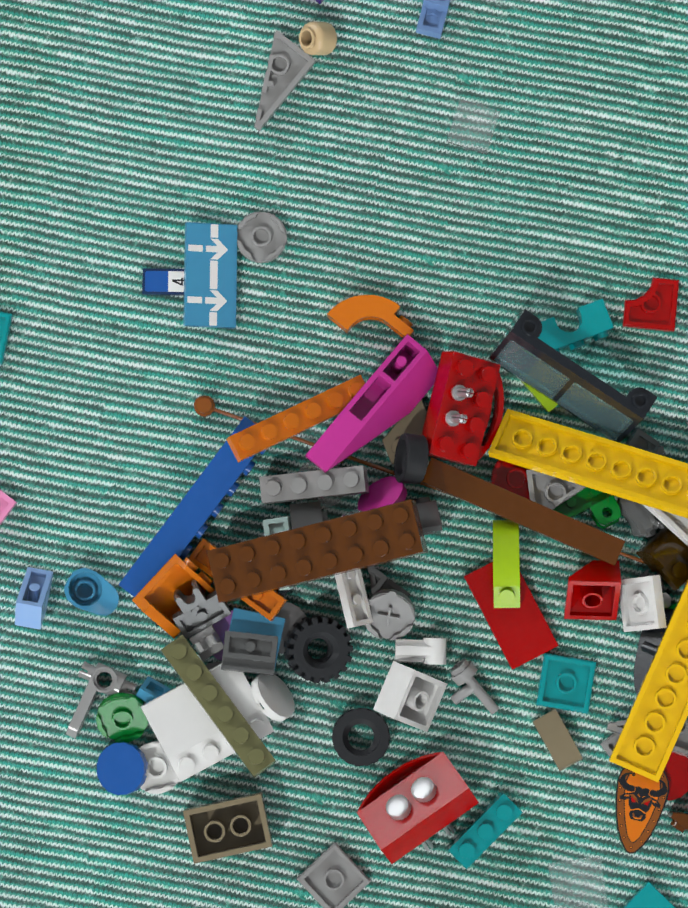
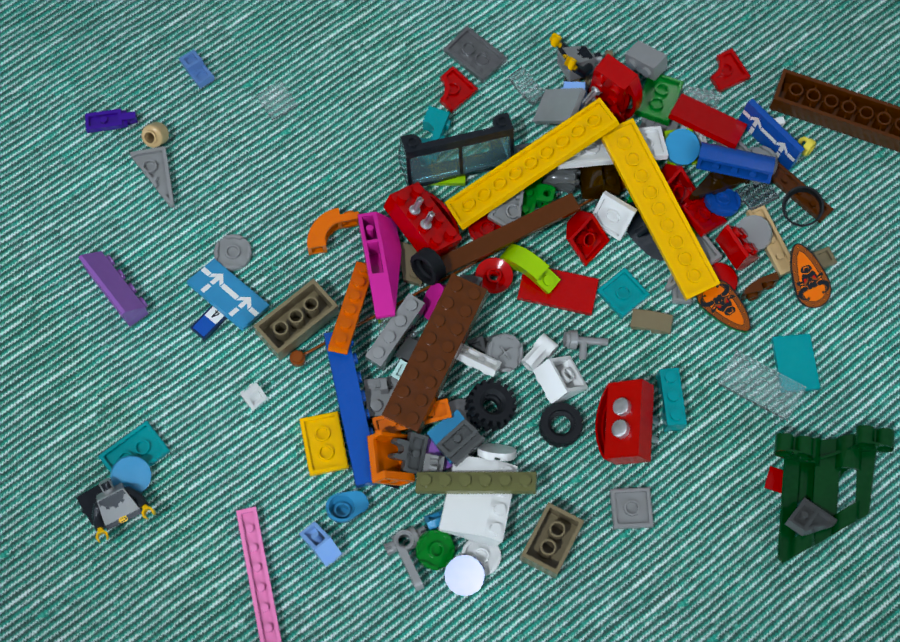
camera: 50 degrees left, 15 degrees down
none -> medium lavender slope [78,251,148,327]
none -> white tile [241,383,267,410]
none -> dark tan brick [253,278,339,361]
none -> yellow tile [299,411,349,477]
none -> light grey hinge [364,377,399,419]
none -> red dish [475,257,513,294]

